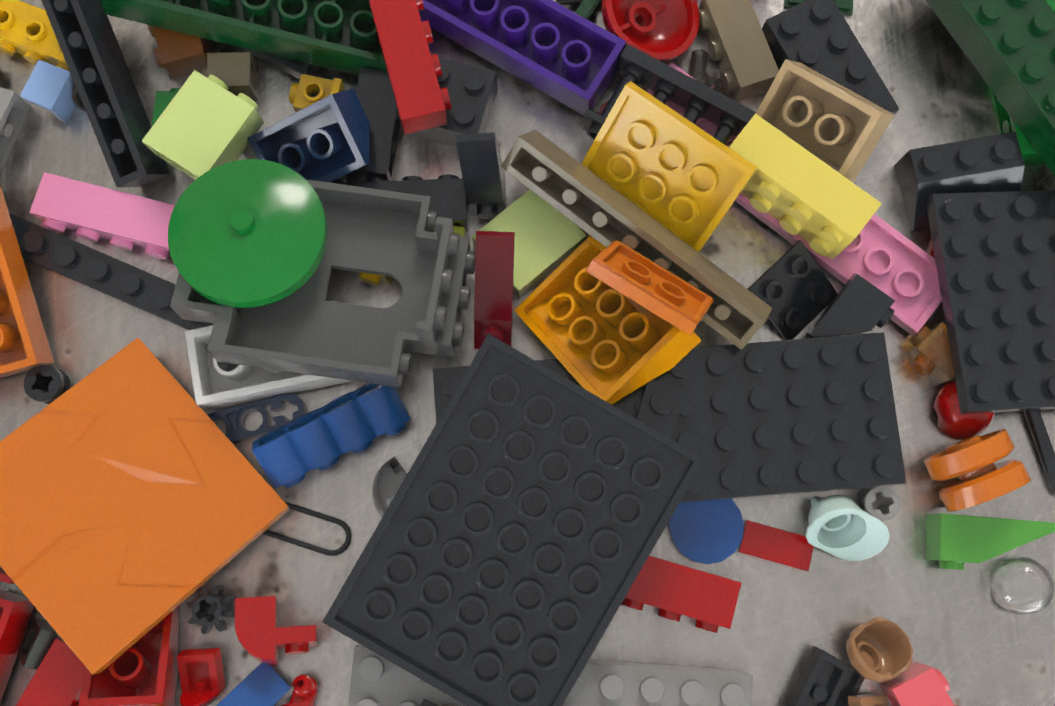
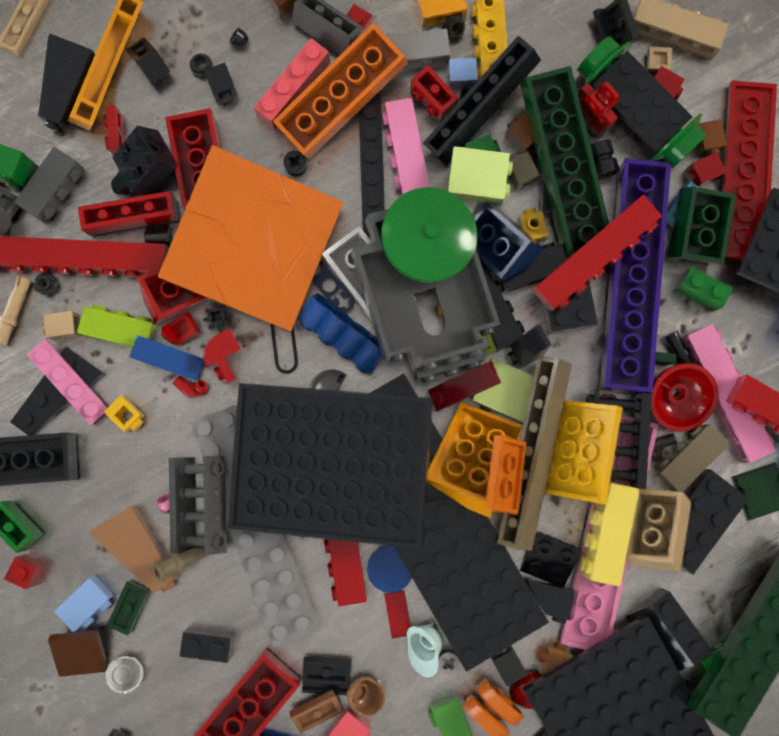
camera: 60 degrees right, 5 degrees up
none -> red brick [410,65,459,122]
none -> pearl dark grey brick [491,646,528,687]

